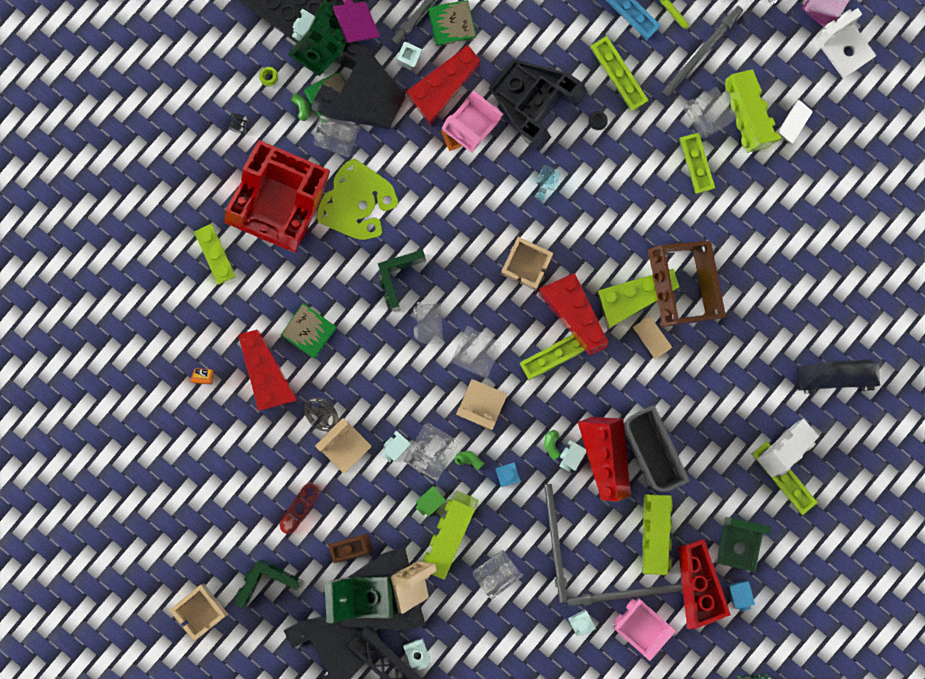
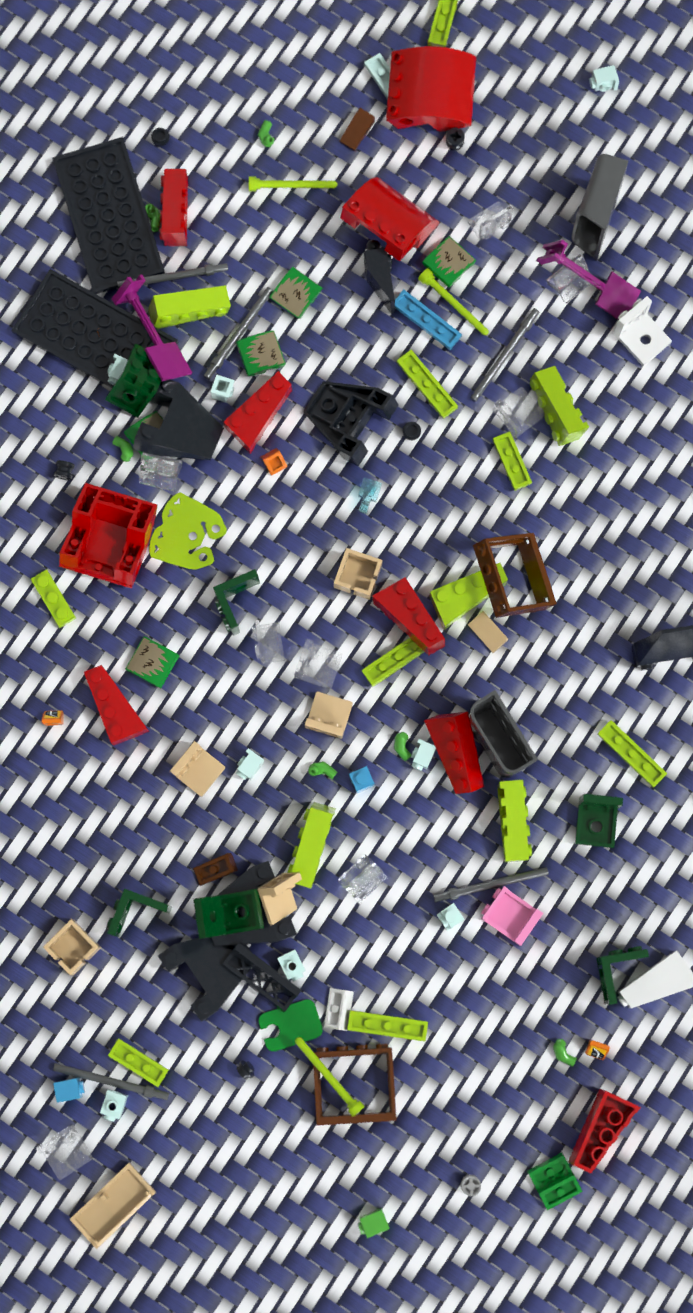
camera: 10 degrees left, 5 degrees down
lime plate [259,67,279,87] -> none
clear red beam [279,483,320,534] -> none
clear smoke piece [304,397,339,432] -> none
clear bracket [404,423,460,481] -> none
bright green brick [416,486,447,517] -> none
bright pink panel [442,91,503,153] -> none
dark grey bar [544,484,567,603] -> none
red wedge [678,539,731,629] -> none
dark azure brick [727,580,755,612] -> none
white wedge [757,419,819,477] -> none
white slope [777,100,813,144] -> none

